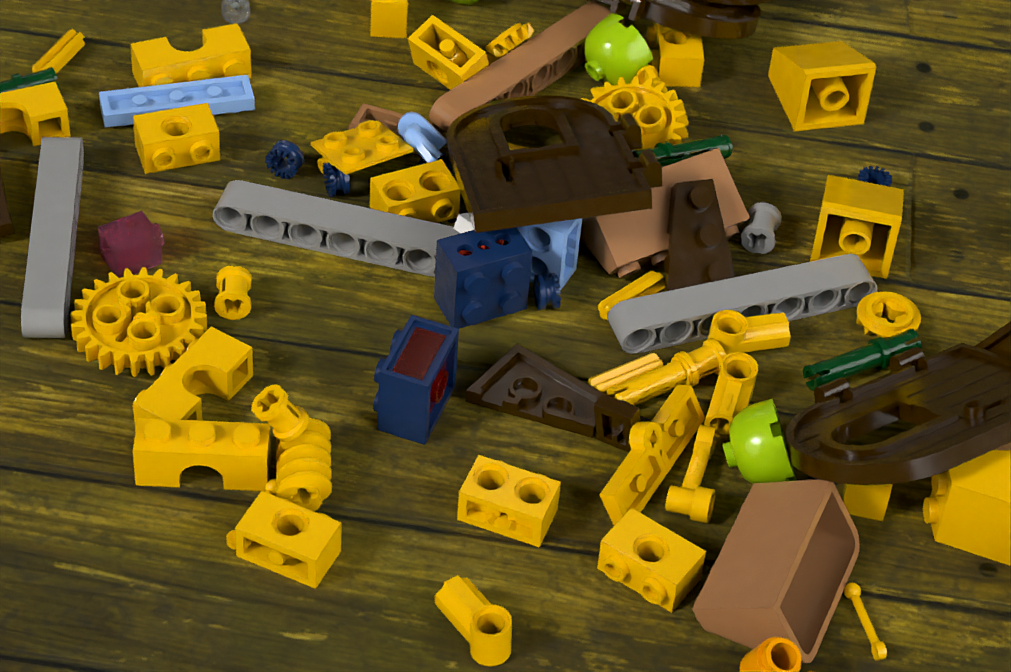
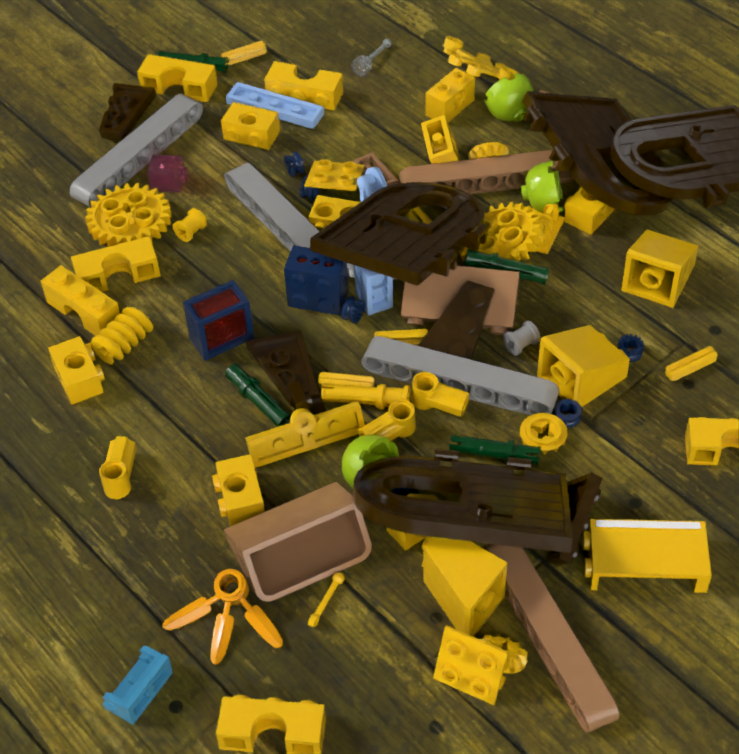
camera: 45 degrees right, 5 degrees up
yellow bush [251,385,309,442] -> none
yellow brick [457,455,561,547] -> none
yellow brick [665,425,717,524] -> none
none -> dark green pin [225,363,291,427]
none -> dark blue bush [554,399,582,429]
none -> yellow axle [665,346,718,381]

